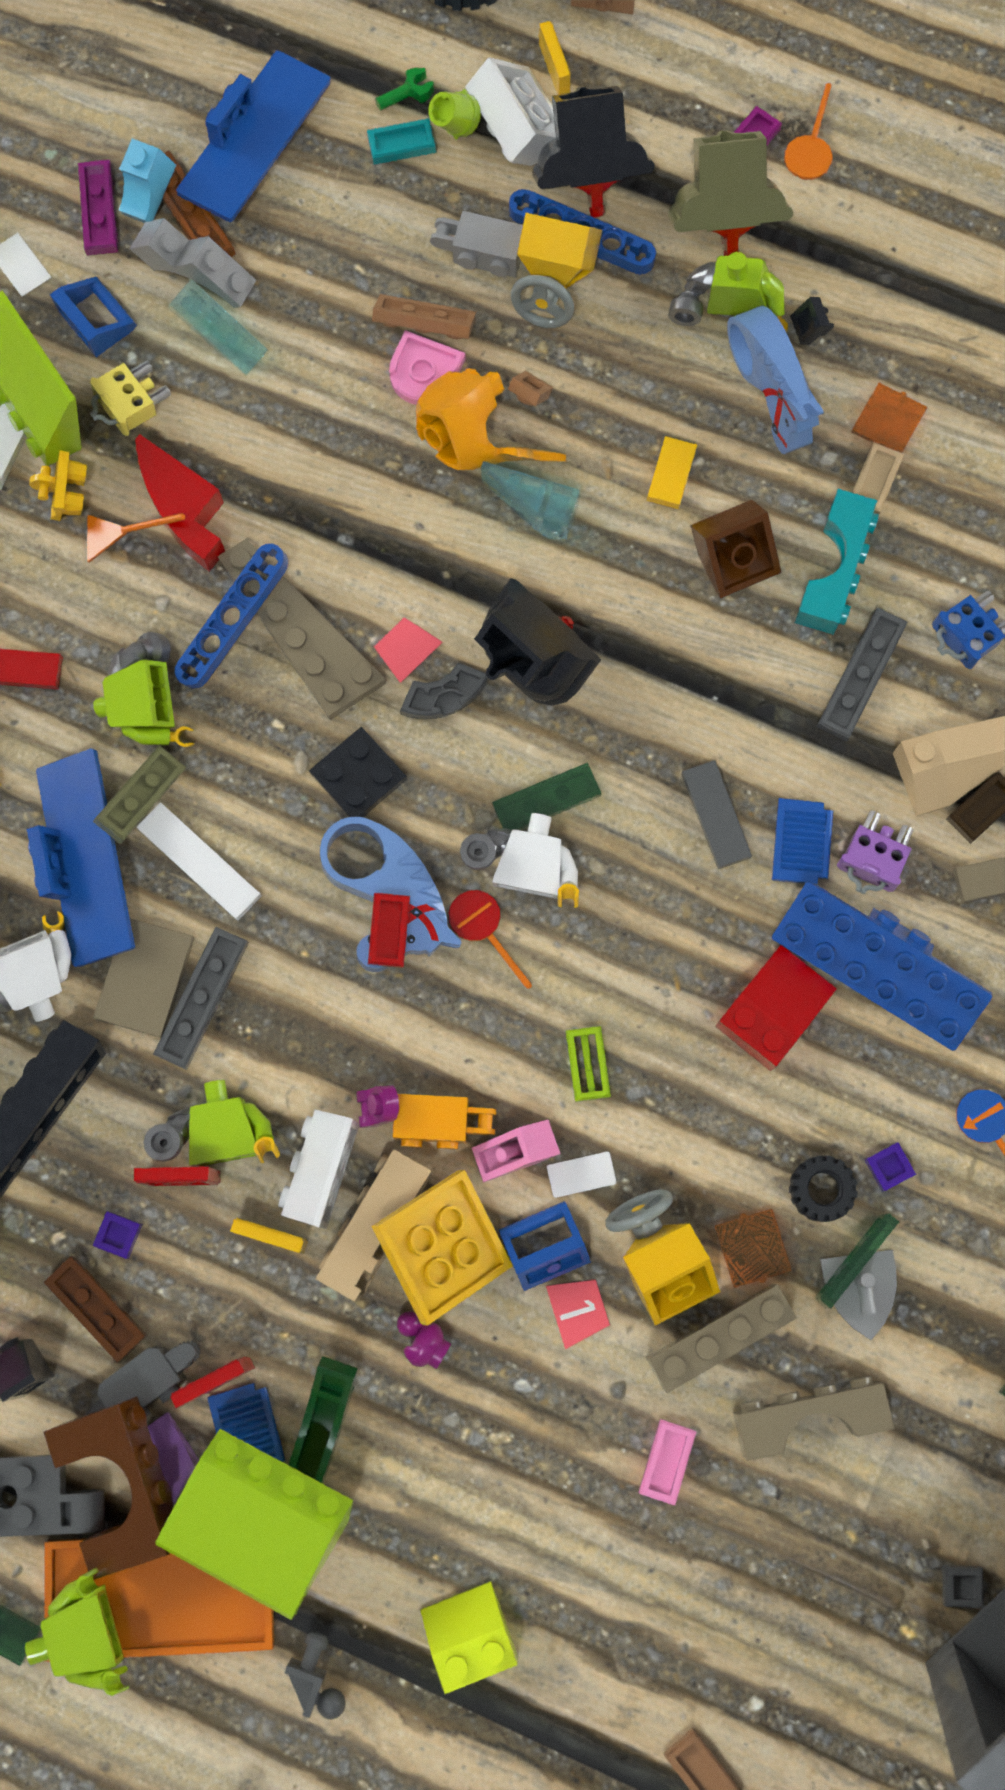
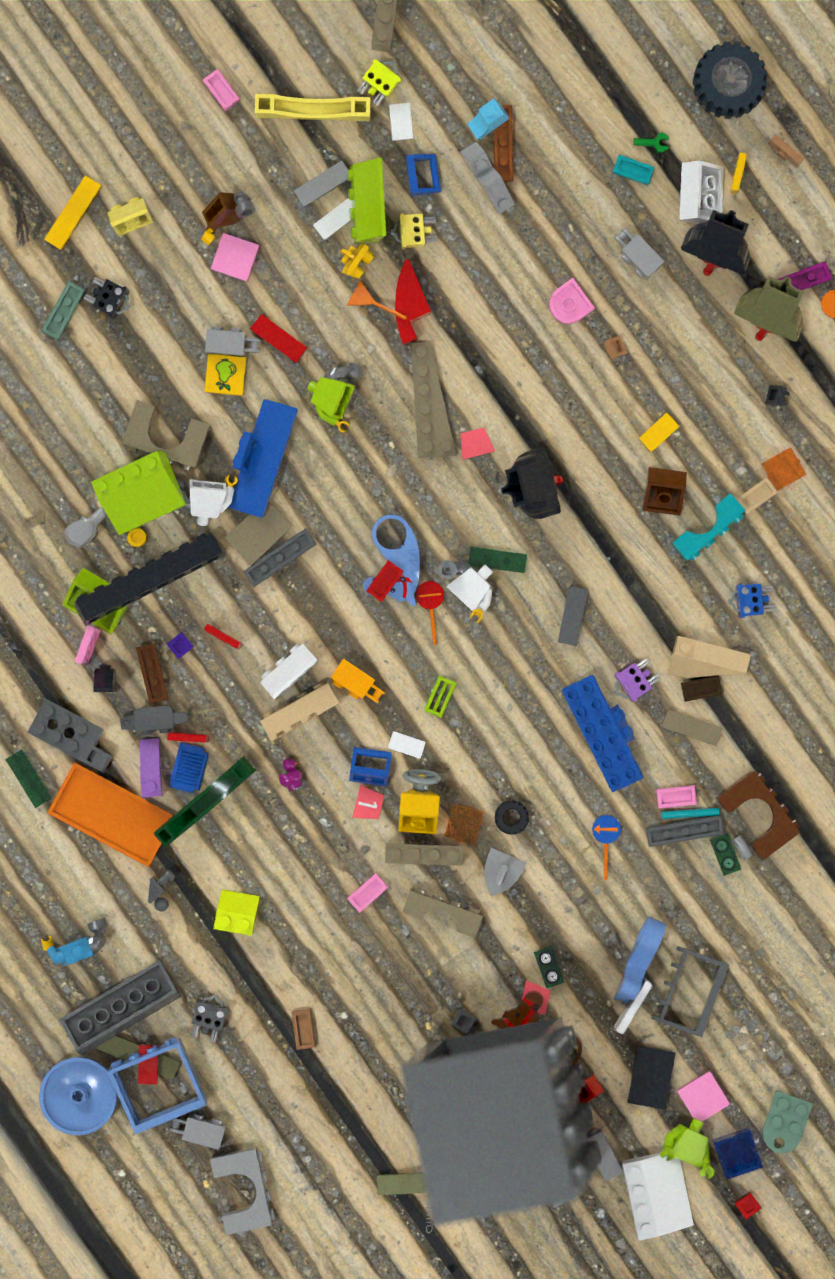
camera: 30 degrees right, 10 degrees up
lime torso [25,1568,130,1696] -> none
reddish brown arch [43,1396,174,1580] -> none
magenta tile [78,159,119,256] -> none
olive tile [93,745,186,844] -> none
white tile [137,802,262,921] -> none
lime torso [143,1080,280,1167] -> none
lime slope [155,1429,354,1620] -> none
clear light blue slope [168,279,268,375] -> none
blue beam [175,543,289,689] -> none
blue bracket [176,50,331,222] -> none
yellow tile [230,1218,308,1254] -> none
black plate [309,727,407,817] -> none
magenta plate [356,1085,399,1128] -> none
yellow plate [371,1170,513,1325] -> none
medium nougat plate [372,294,476,339] -> none
dark grey tile [400,663,489,719] -> none
light orange hips [416,368,566,470] -> none
lime piece [429,89,481,140] -> none
bright pink slope [472,1120,560,1182] -> none
clear light blue slope [481,461,580,540] -> none
blue beam [509,189,656,275] -> none
yellow piece [511,213,602,328] -> none
lime torso [668,252,788,333] -> none
red slope [715,945,837,1071] -> none
medium blue animal [727,306,824,454] -> none
blue window [772,798,833,885] -> none
clear green tile [815,1213,899,1309] -> none
dark grey tile [816,607,908,742] -> none
dark purple tile [864,1142,916,1192] -> none

